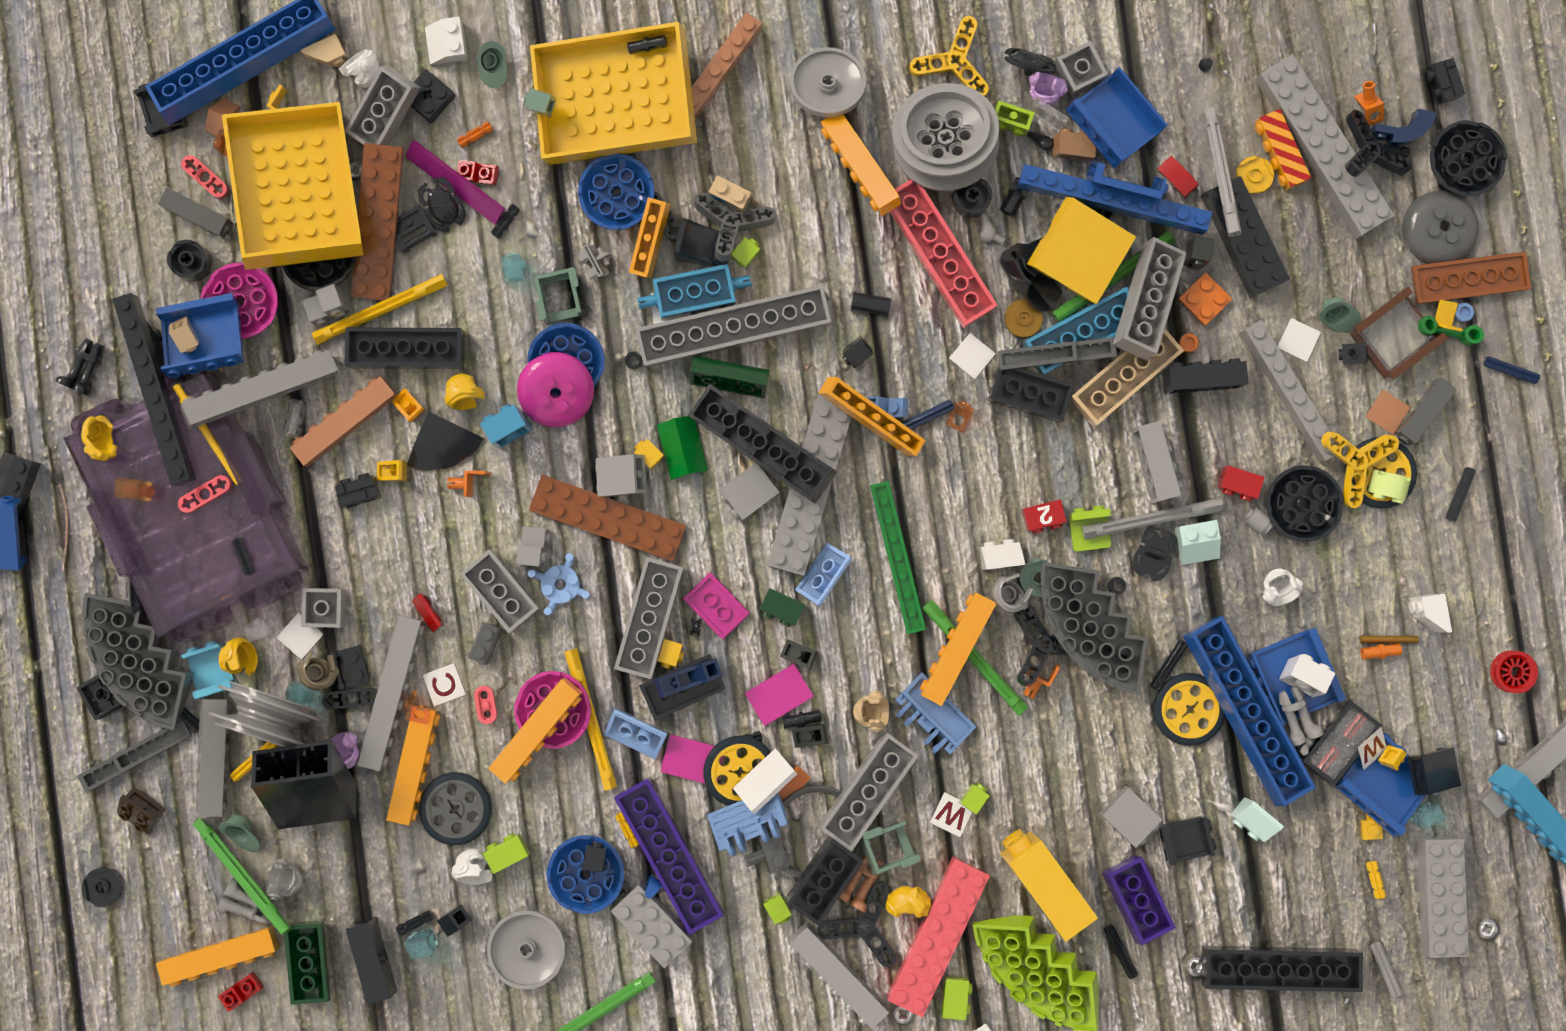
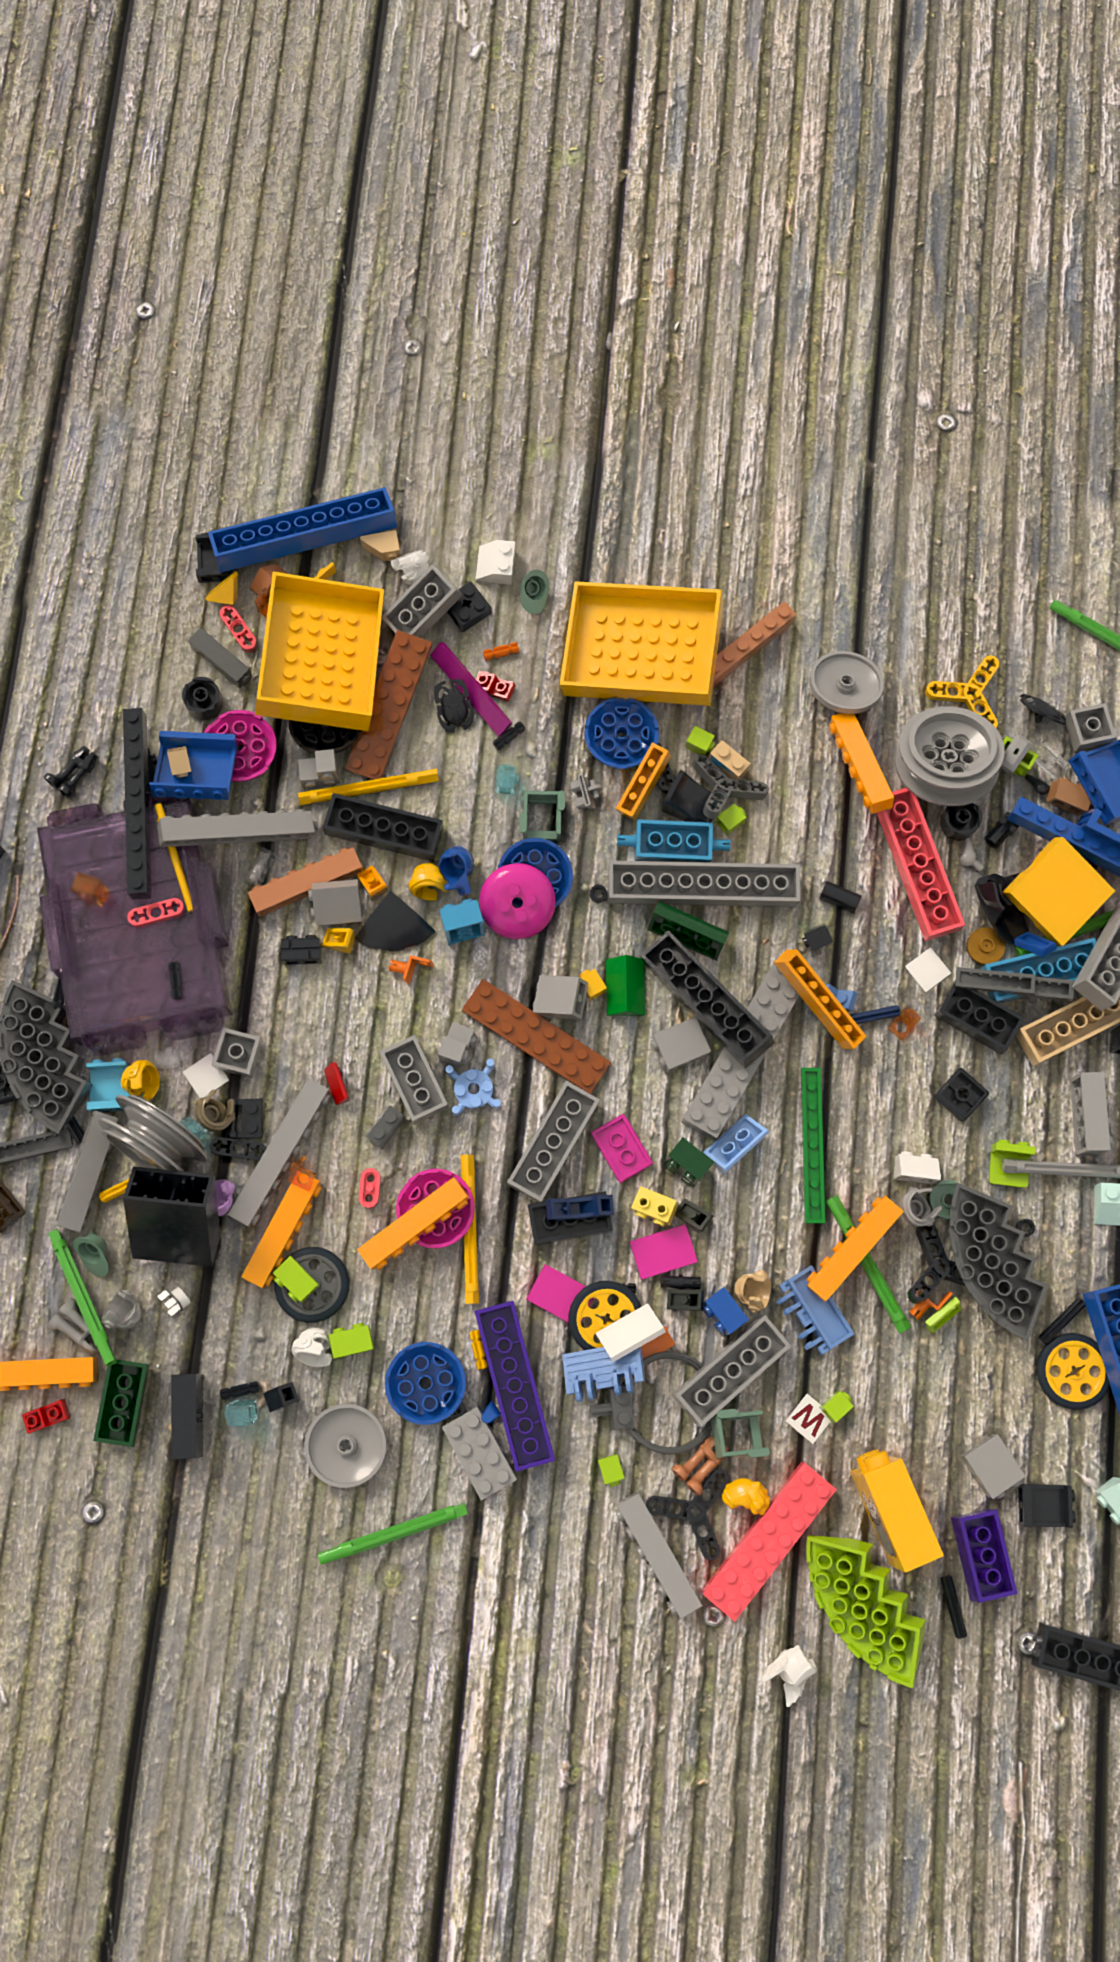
camera: 15 degrees right, 10 degrees down
yellow hair [81,415,118,462] -> none
black plate [396,204,438,254] -> none
white sticker [423,663,466,706] -> none
sand green brick [524,88,557,117] -> none
black brick [583,841,608,873] -> none
light blue slope [604,708,668,759] -> none
black pin [627,34,667,55] -> none
yellow brick [658,639,684,669] -> none
black bush [690,618,701,636] -> none
black brick [783,836,863,926] -> none
lime brick [941,975,972,1020] -> none
red brick [1021,499,1066,534] -> none
lavender helmet [1029,71,1068,107] -> none
black shield [1133,526,1177,581] -> none
none -> piece [157,1287,191,1317]
none -> yellow slope [205,571,238,605]
none -> lime brick [273,1256,320,1303]
none -> light grey brick [308,879,362,926]
none -> blue piece [439,846,474,896]
none -> light yellow brick [631,1186,679,1227]
none -> lime brick [685,726,716,755]
none -> blue brick [703,1287,749,1335]
none -> lime tile [925,1297,961,1334]
none -> black brick [934,1068,989,1122]
none -> light grey piece [1000,733,1033,775]
none -> blue tile [1014,931,1057,957]

